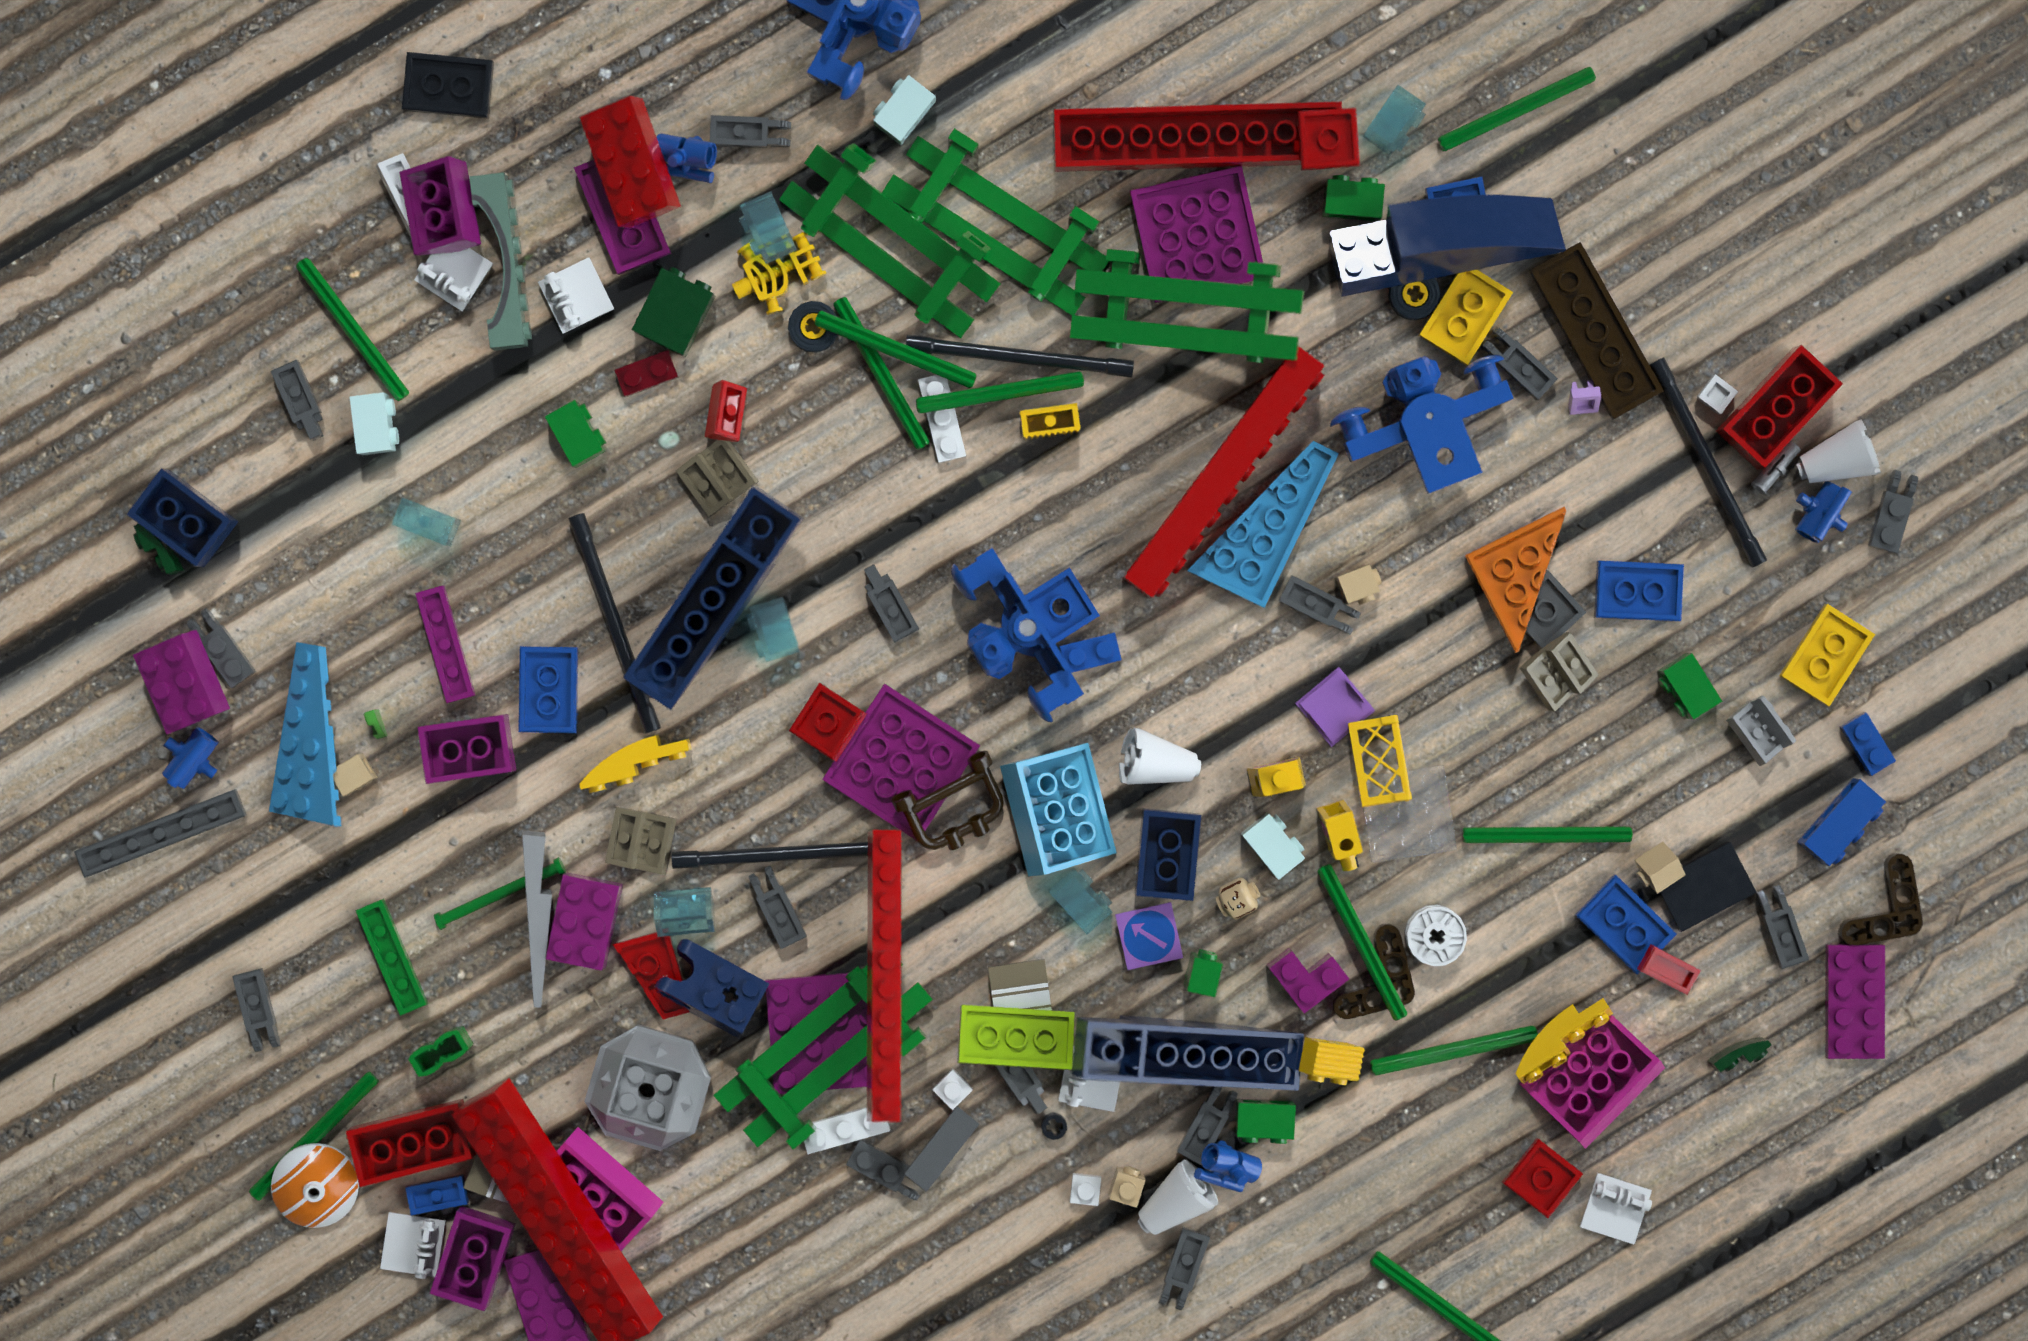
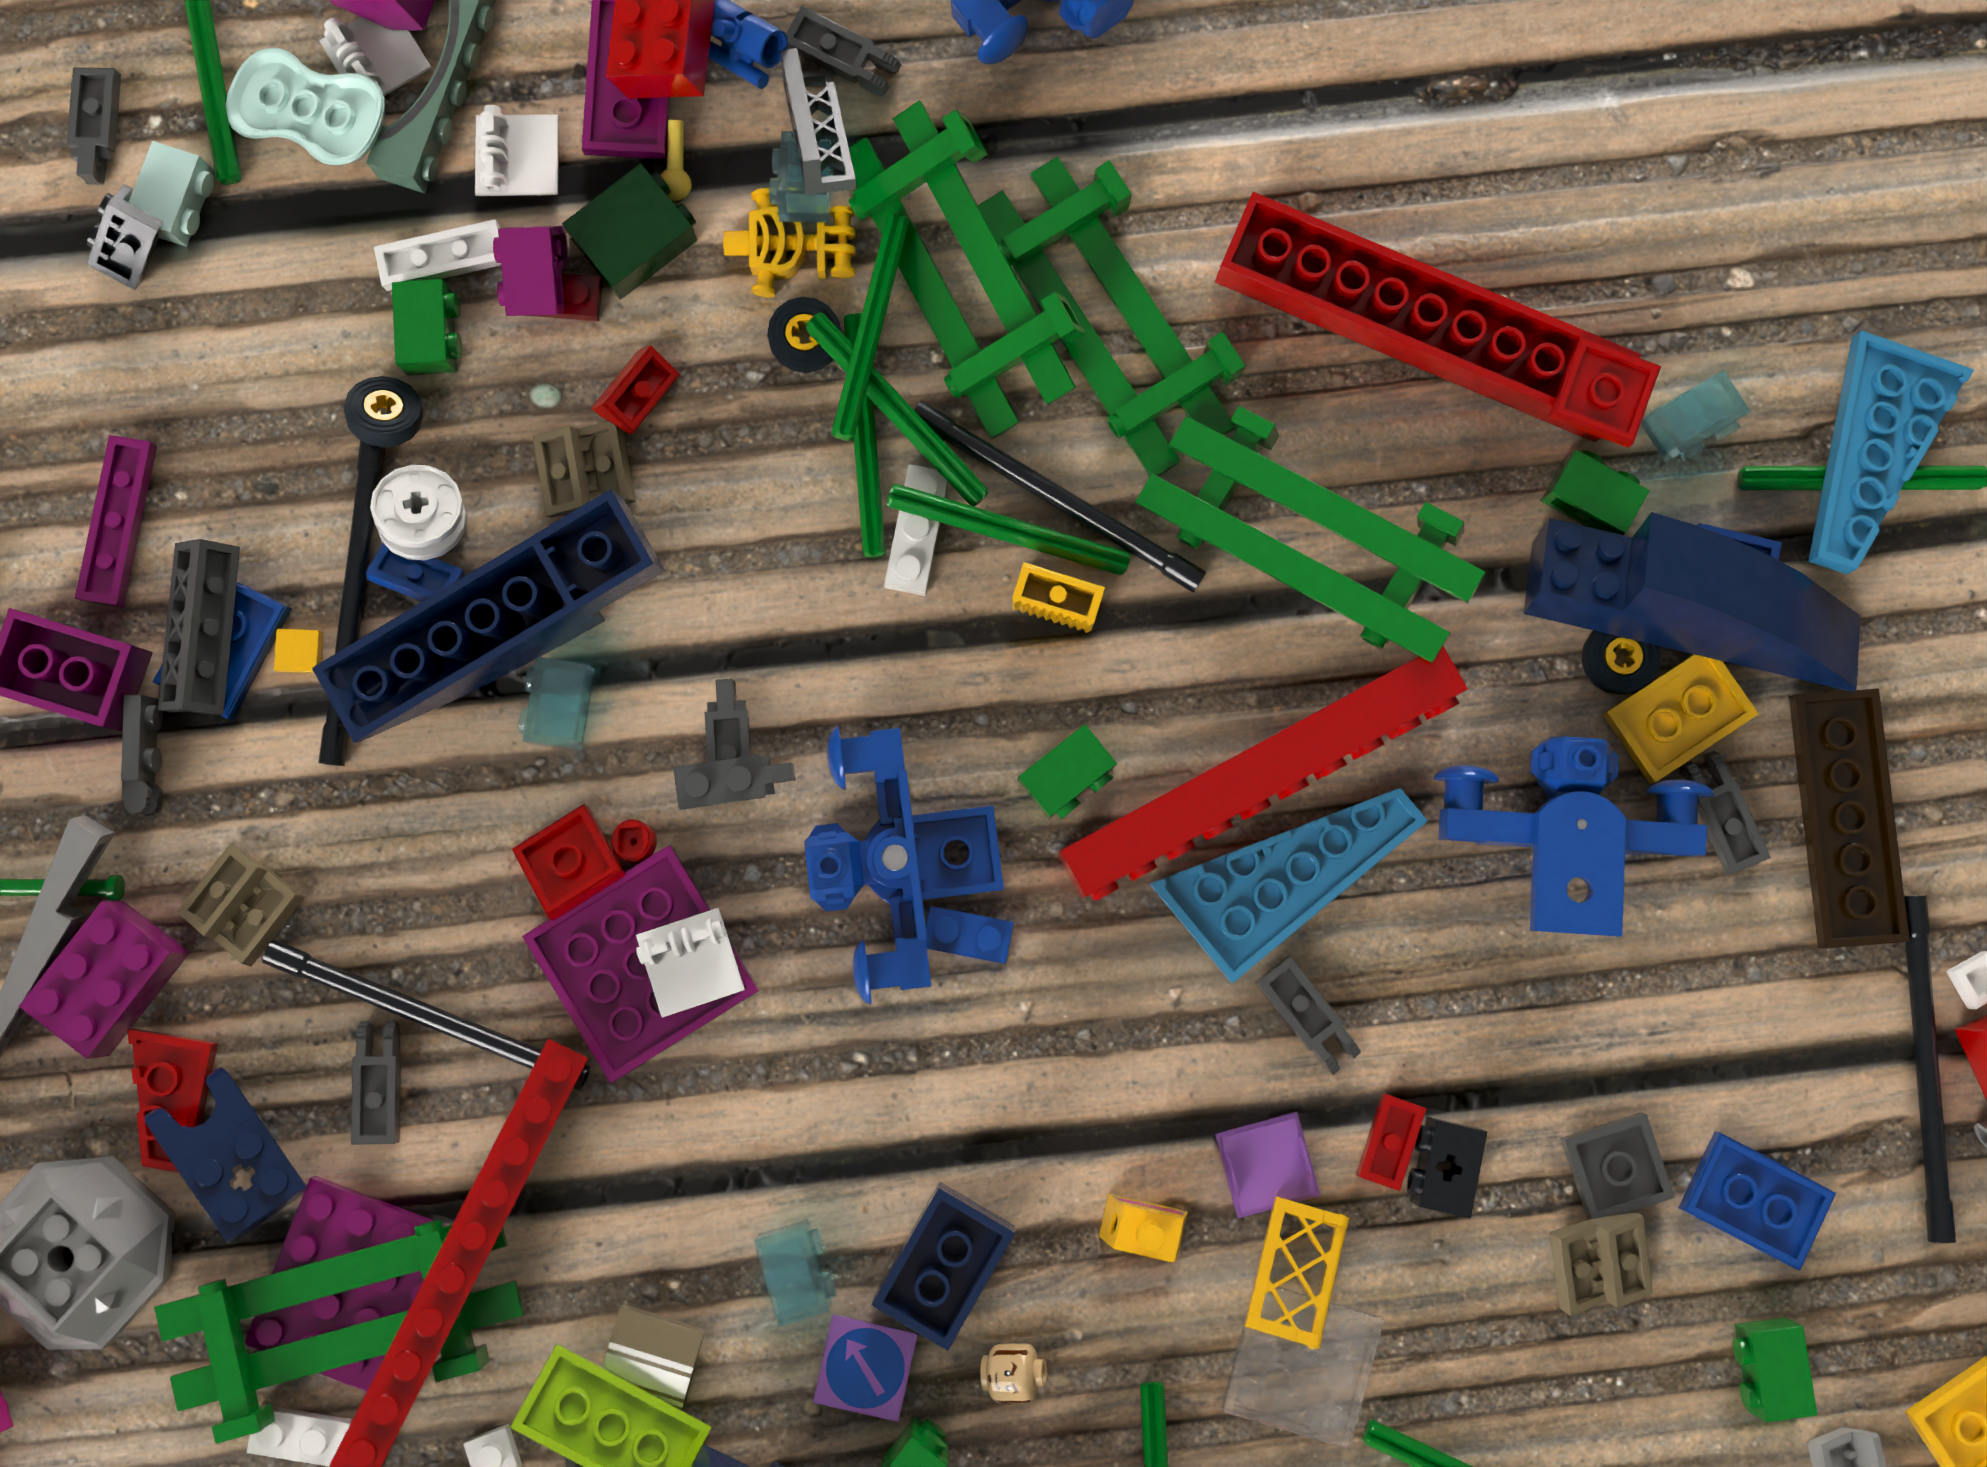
camera: 15 degrees right, 5 degrees down
clear light blue brick [392,498,461,546] -> none
yellow slope [579,734,692,793] -> none
clear light blue brick [654,887,715,937] -> none
light aqua brick [873,75,936,145] -> none
dark brown bar [891,751,1004,850] -> none
medium azure slope [1000,743,1117,877] -> none
white cone [1119,728,1201,785] -> none
magenta plate [1130,166,1263,304] -> none
light aqua brick [1241,813,1305,880] -> none
yellow torso [1317,800,1363,871] -> none
tan brick [1335,565,1382,605] -> none
orange tile [1465,506,1566,653] -> none
lavender tile [1568,380,1601,415] -> none
none -> bracket [86,184,164,290]
none -> dark grey hinge [121,695,163,816]
none -> dark grey fence [158,539,240,715]
none -> light aqua plate [225,48,385,165]
none -> yellow tile [274,629,324,674]
none -> black bush [344,376,423,447]
none -> blue plate [365,543,465,602]
none -> white wheel [370,465,467,561]
none -> white plate [374,219,501,291]
none -> magenta brick [493,225,569,316]
none -> red tile [611,819,657,864]
none -> white hinge [636,908,745,1018]
none -> light yellow bar [661,120,692,201]
none -> dark grey hinge [673,755,796,810]
none -> fence [781,48,856,195]
none -> green axle [831,213,909,441]
none -> green brick [1017,724,1117,819]
none -> red plate [1356,1093,1427,1191]
none -> black brick [1407,1116,1487,1218]
none -> dark azure wing [1808,330,1974,574]

